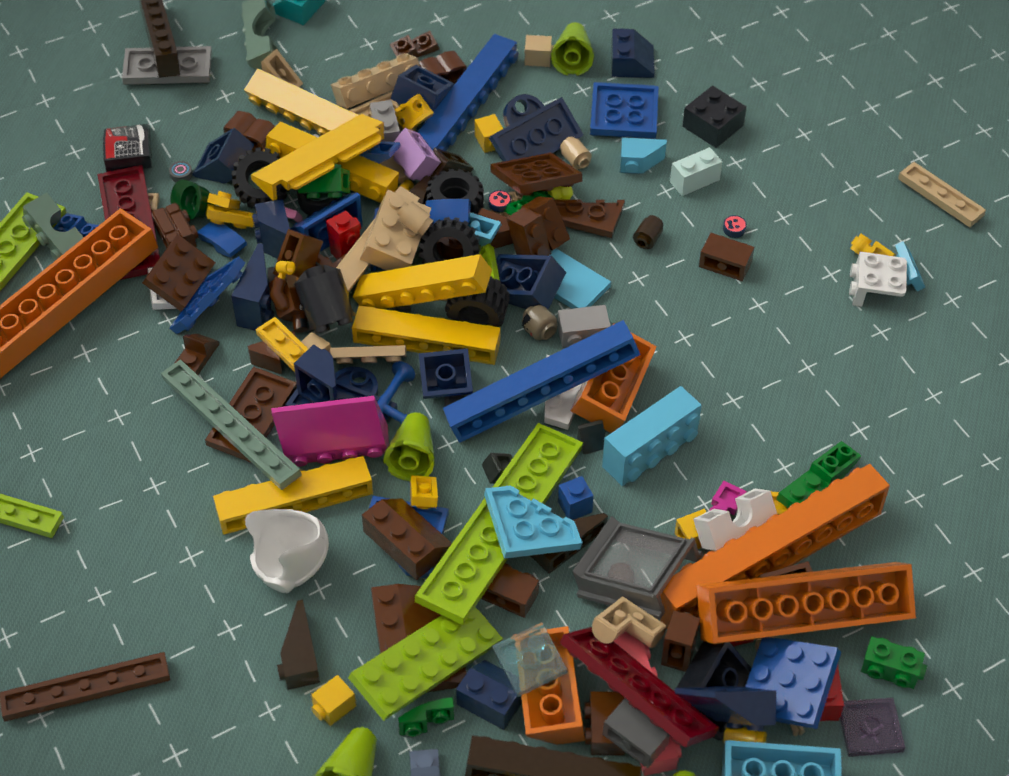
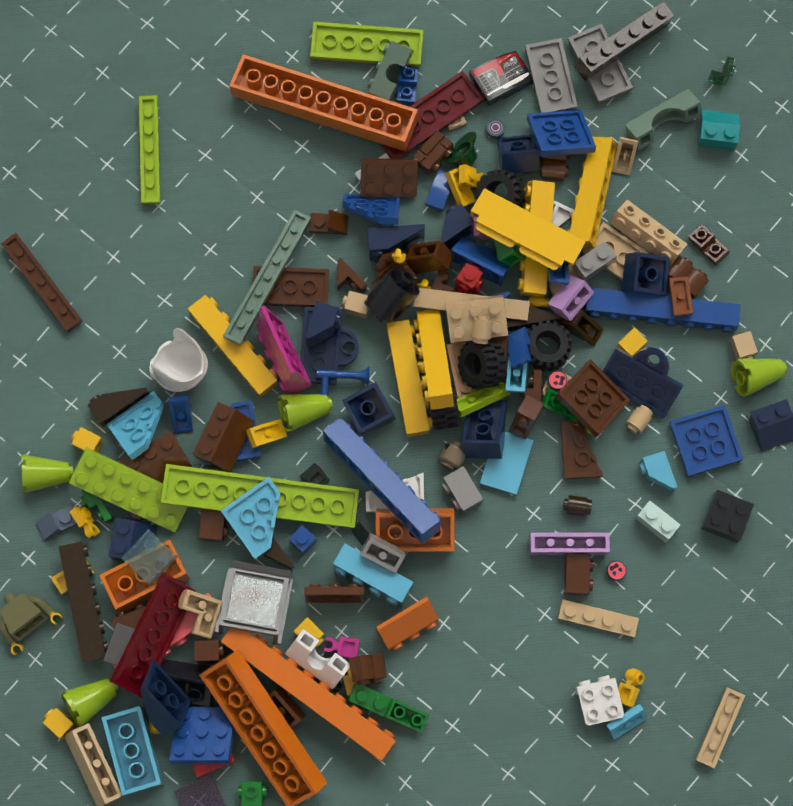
camera: 70 degrees right, 25 degrees up
yellow tile [256,317,308,372] -> none
tan plate [330,345,406,364] -> none
yellow piece [395,94,434,131] -> none
reddish brown brick [521,196,570,250] -> none
none -> yellow plate [70,505,100,538]
none -> medium azure plate [107,391,164,460]
none -> blue slope [169,395,193,433]
none -> reddish brown plate [304,584,365,603]
none -> reddish brown brick [349,654,387,685]
none -> light grey brick [361,533,405,573]
none -> orange slope [376,597,439,651]
none -> light grey plate [525,38,578,113]
none -> blue plate [527,110,596,157]
none -> lavender brick [529,533,610,555]
none -> tan plate [558,599,639,638]
none -> dark orange plate [668,276,693,317]

